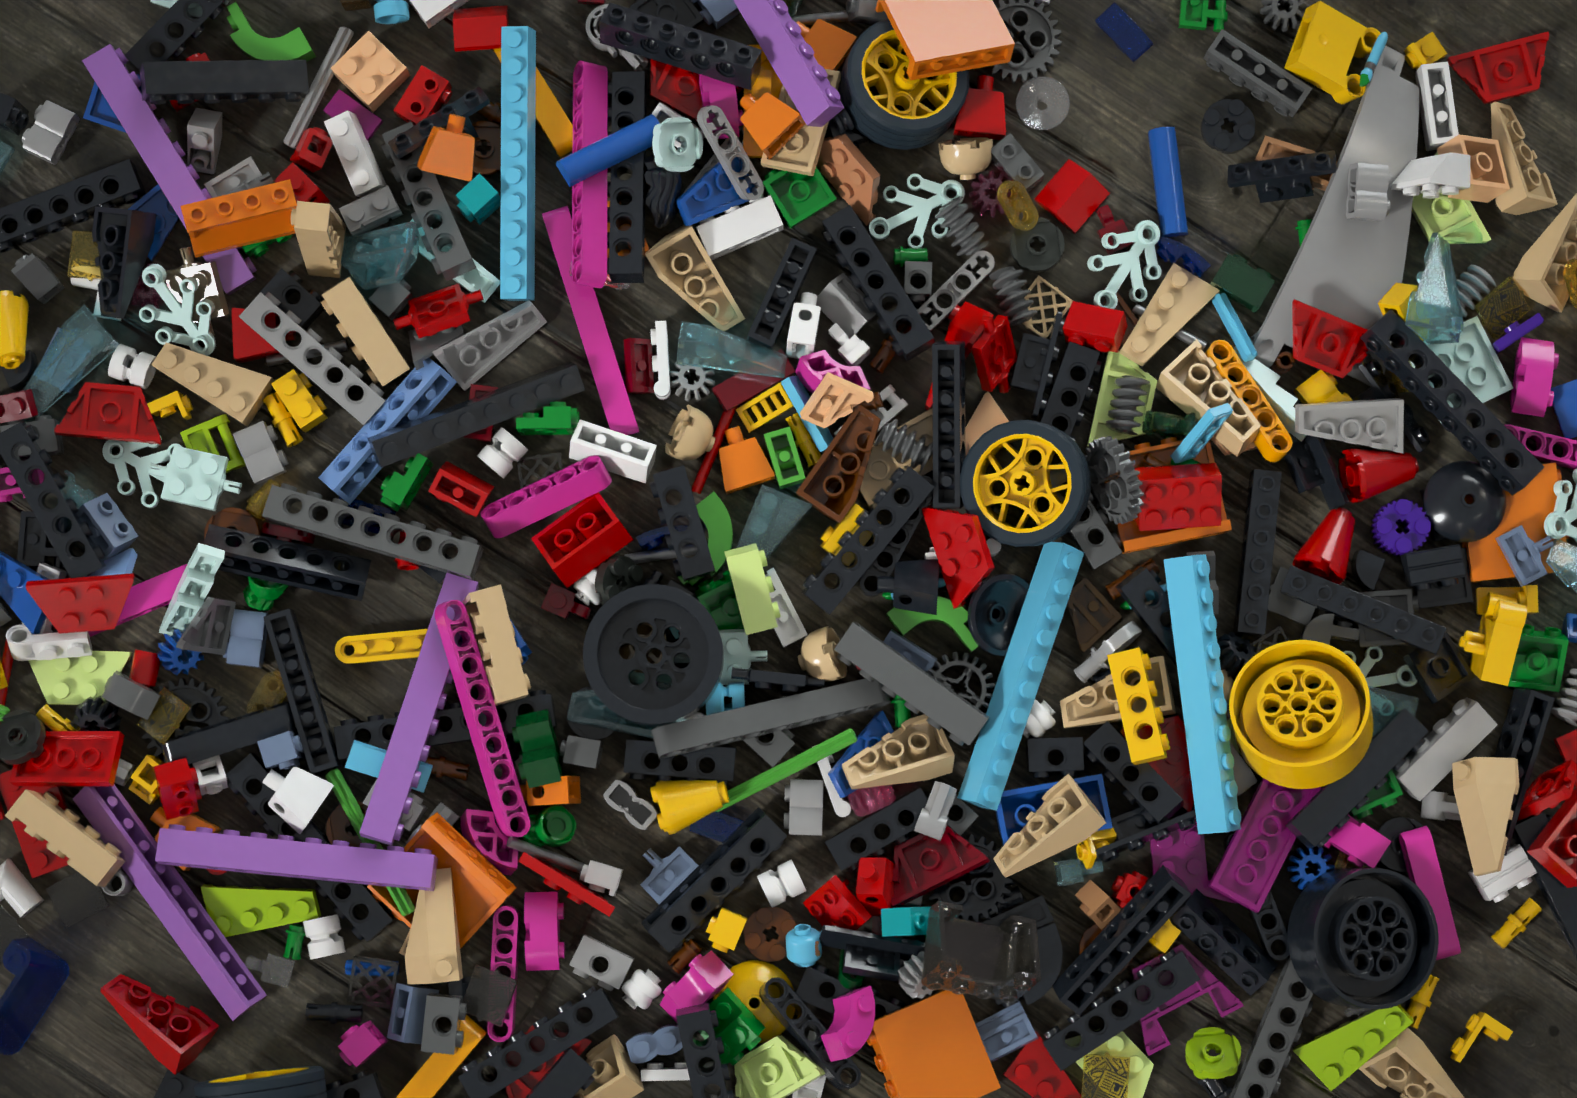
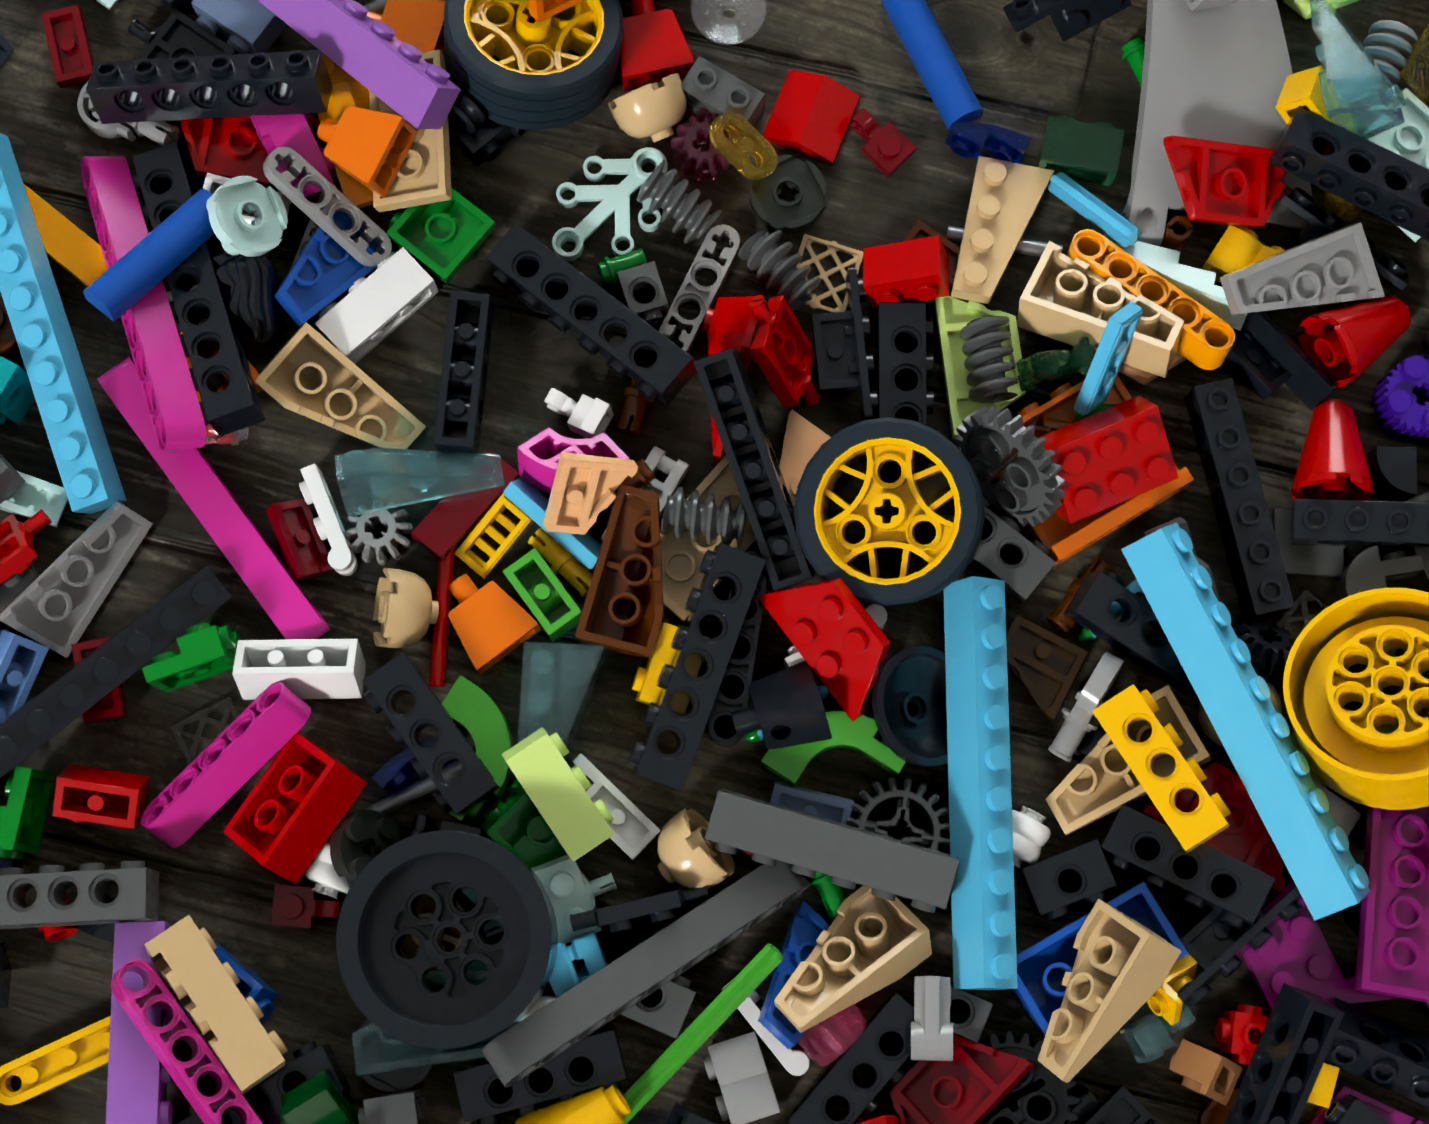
camera: 20 degrees left, 5 degrees down
white wheel [477,427,528,479] -> none
white torso [786,292,821,359] -> none
nougat wing [816,134,880,226] -> none
light grey panel [816,273,877,339] -> none
light aqua plant [1087,220,1162,309] -> none

